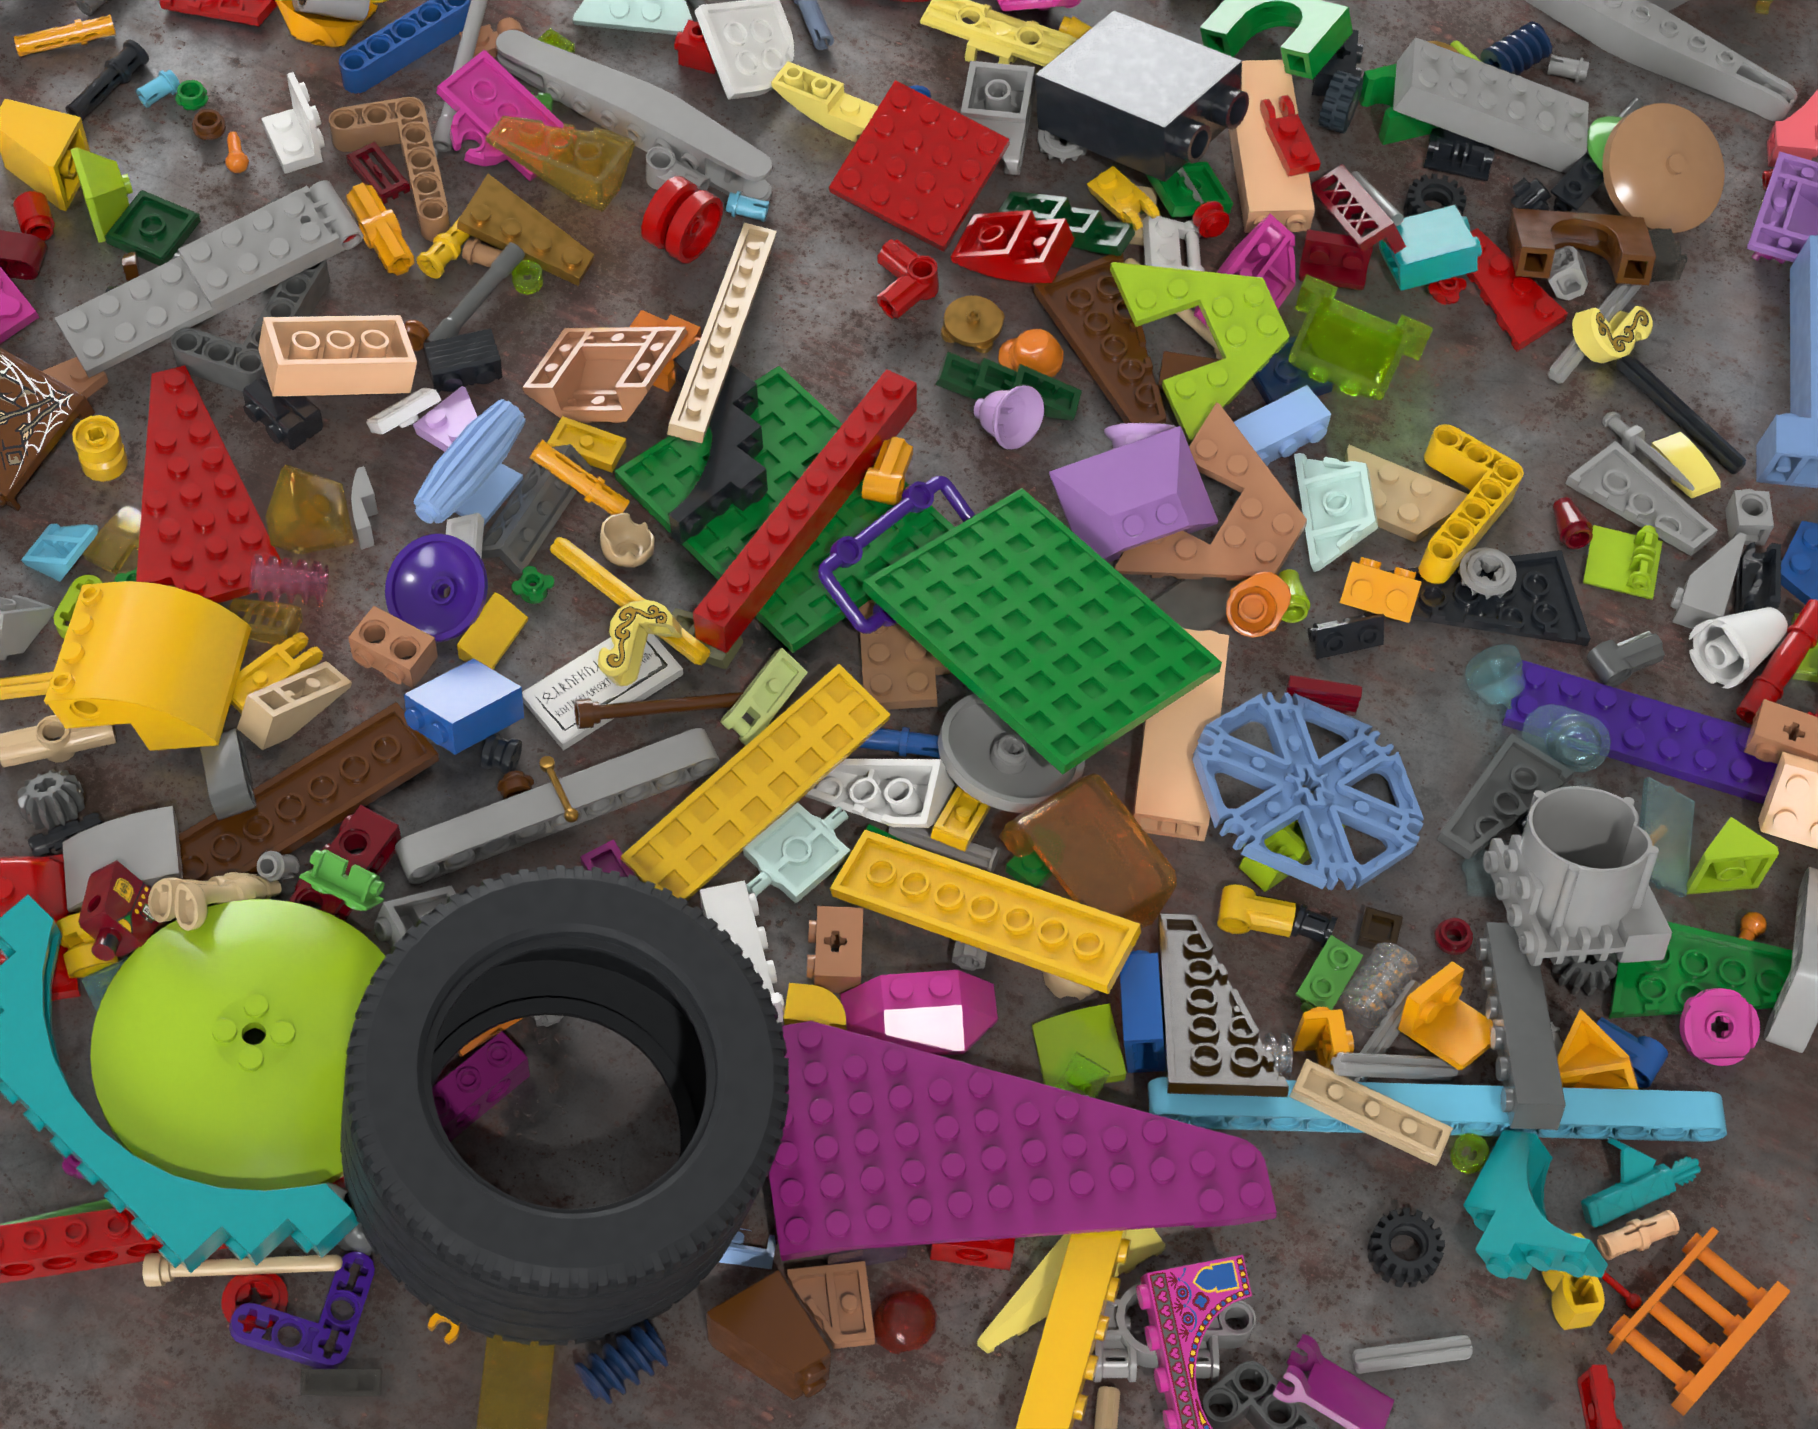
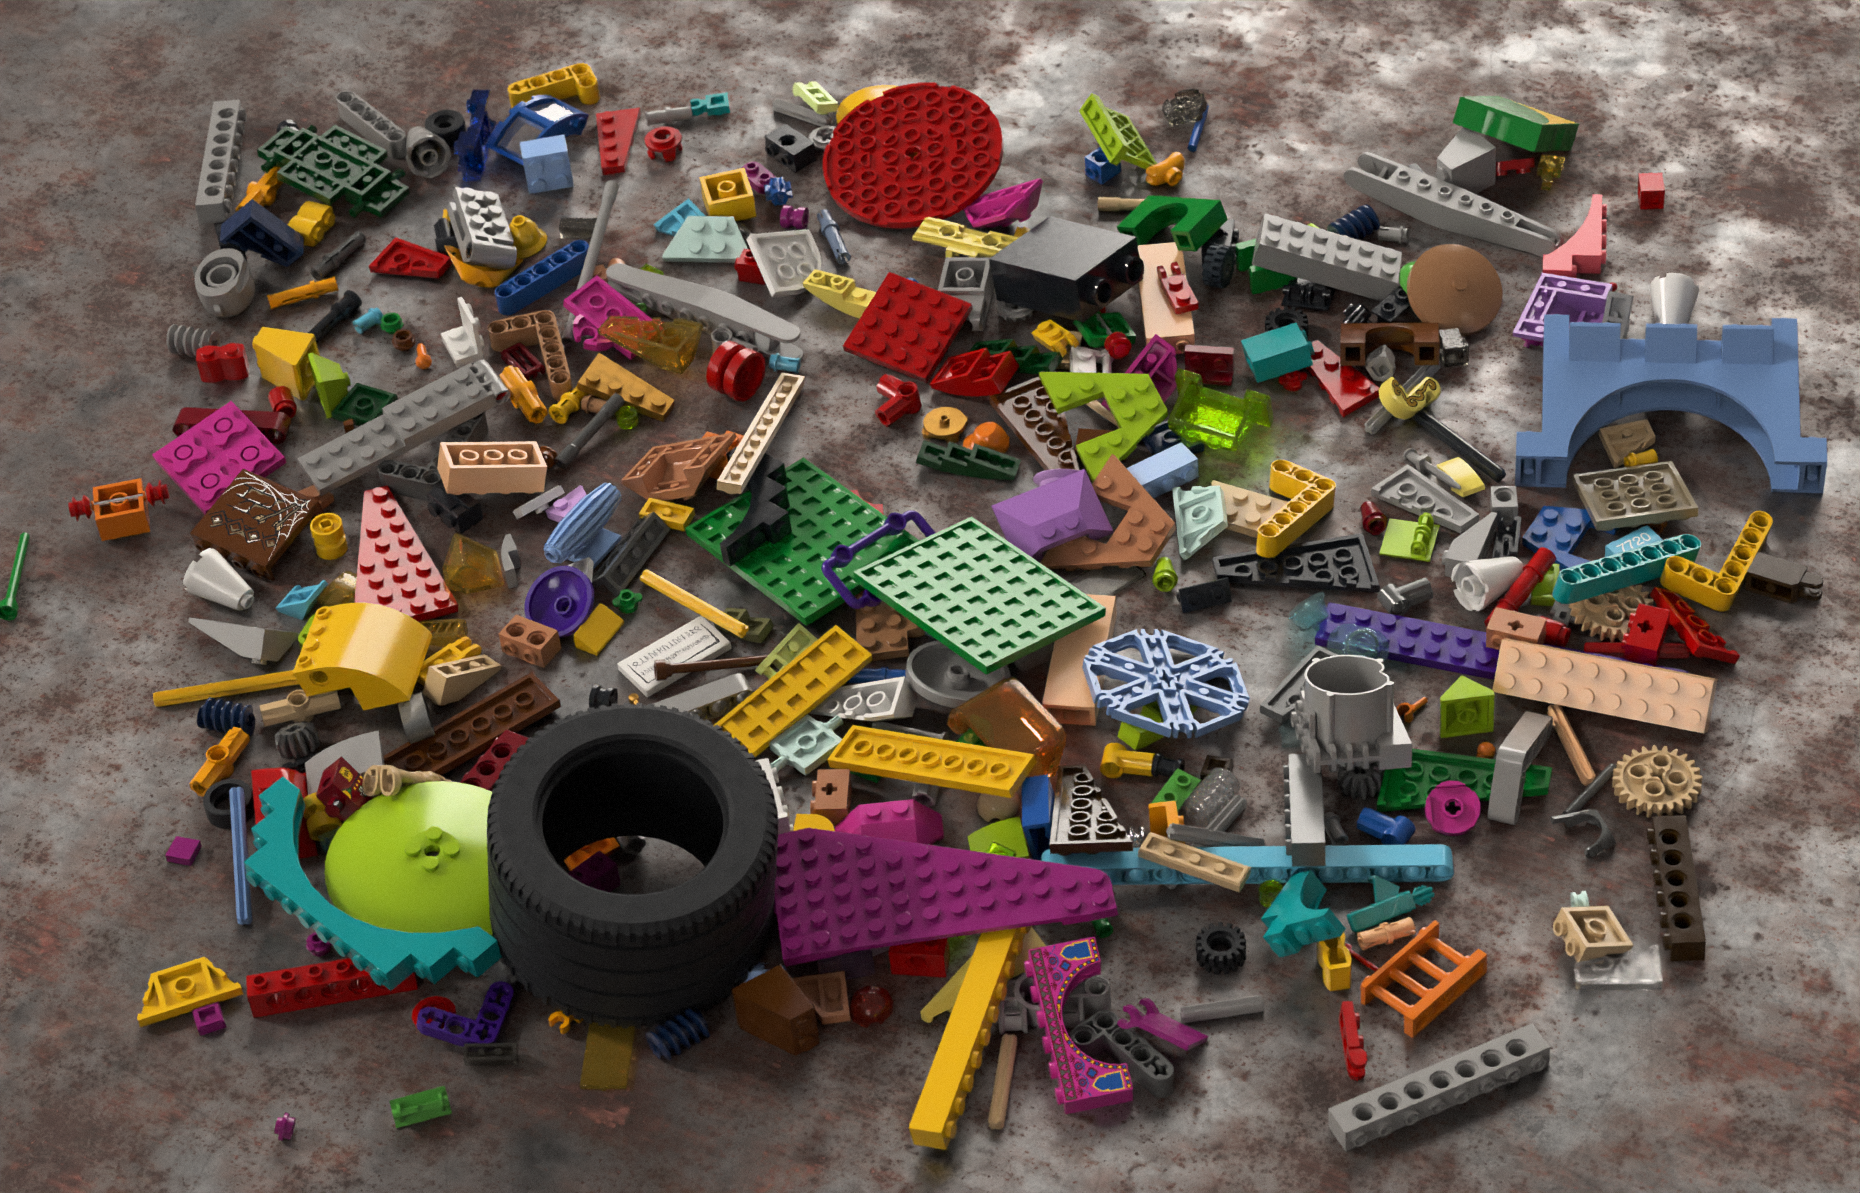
camera: 10 degrees right, 15 degrees down
tan piece [143,1253,343,1287] -> none
clear pink piece [249,554,329,607] -> none
light grey pin [257,851,300,882] -> none
bright green hinge [299,849,385,911] -> none
brick [404,658,524,754] -> none
black brick [423,328,503,393] -> none
light orange pin [529,439,630,515] -> none
light yellow animal [598,600,682,687] -> none
tan hair [600,513,655,568] -> none
red brick [693,369,917,653] -> none
light orange piece [862,437,913,506] -> none
yellow hinge [930,786,991,852] -> none
lavender hat [974,385,1044,450] -> none
orange hat [1226,571,1291,638] -> none
dark red tile [1285,675,1362,716] -> none
dark red fence [1311,164,1406,254] -> none
light orange bracket [1340,557,1422,623] -> none
light grey bar [1351,171,1404,226] -> none
light orange bracket [1398,961,1493,1071] -> none
dark red plate [1434,918,1473,955] -> none
light grey gear [1458,547,1516,599] -> none
light orange slope [1557,1008,1639,1090] -> none
clear light blue piece [1639,777,1695,898] -> none

